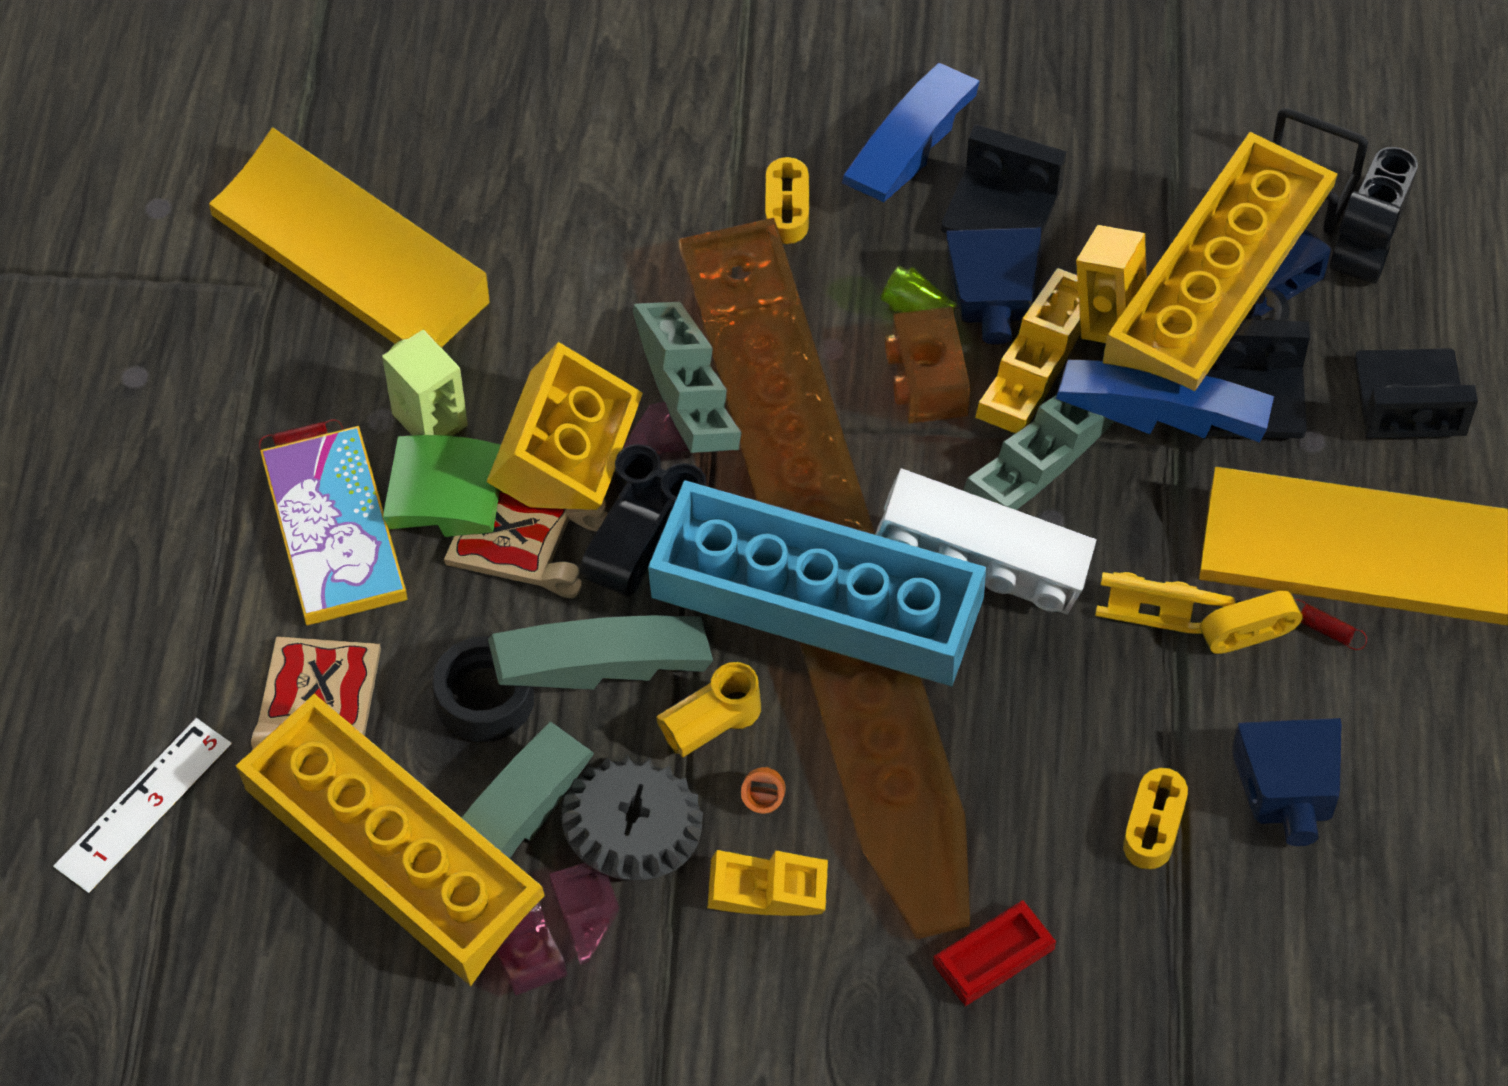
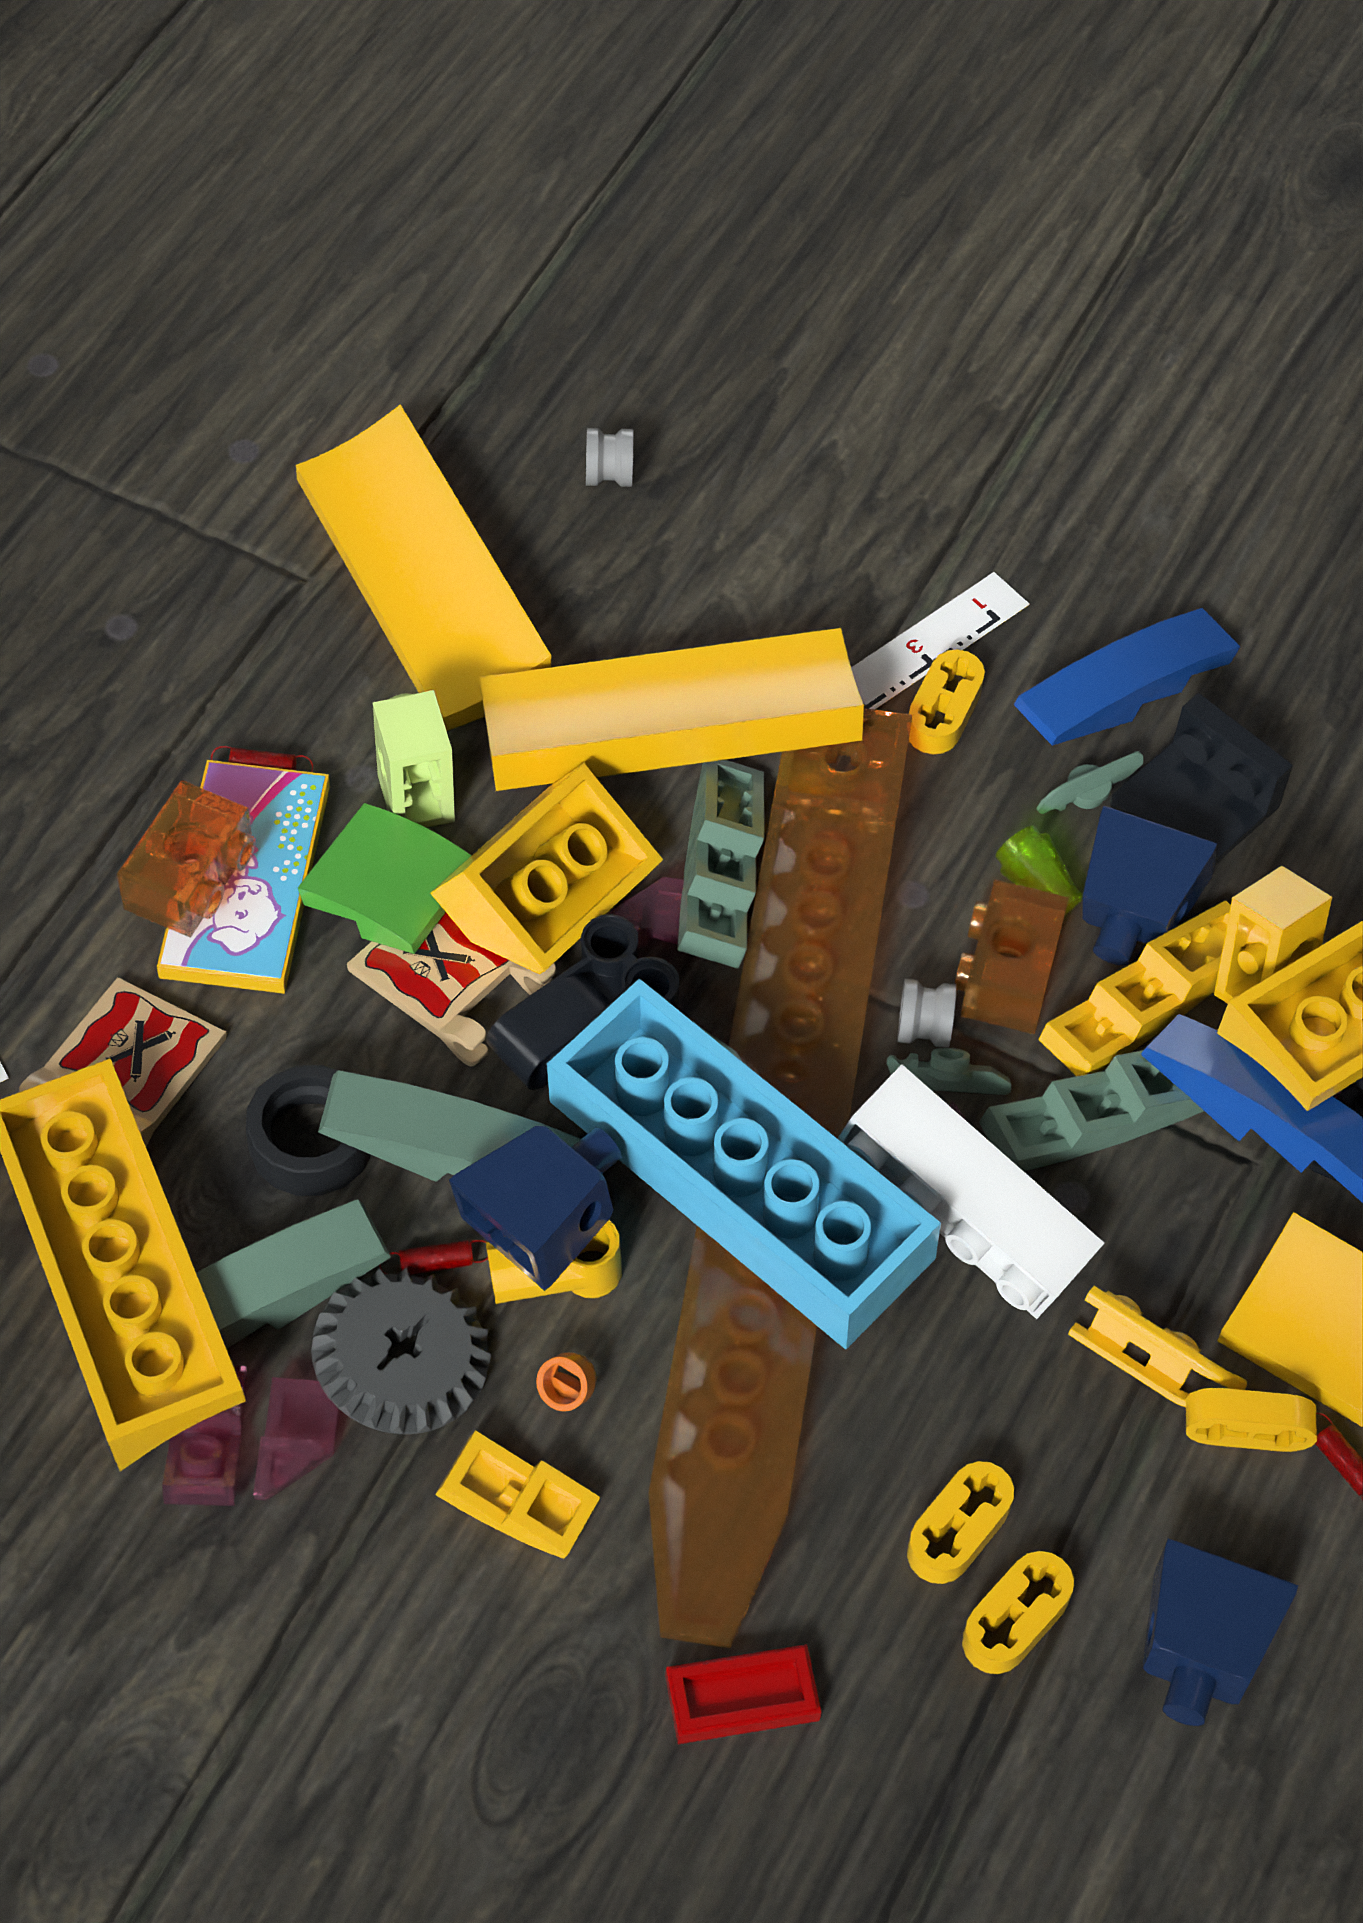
camera: 20 degrees right, 0 degrees up
none -> clear orange brick [117,780,256,938]
none -> red piece [379,1240,488,1275]
none -> dark blue torso [449,1126,622,1291]
none -> yellow arch [479,628,864,791]
none -> light grey wheel [586,428,633,487]
none -> white sticker [851,572,1030,718]
none -> sand green piece [887,1048,1011,1095]
none -> light grey wheel [897,979,956,1048]
none -> yellow beam [907,1461,1014,1584]
none -> sand green piece [1037,751,1143,814]

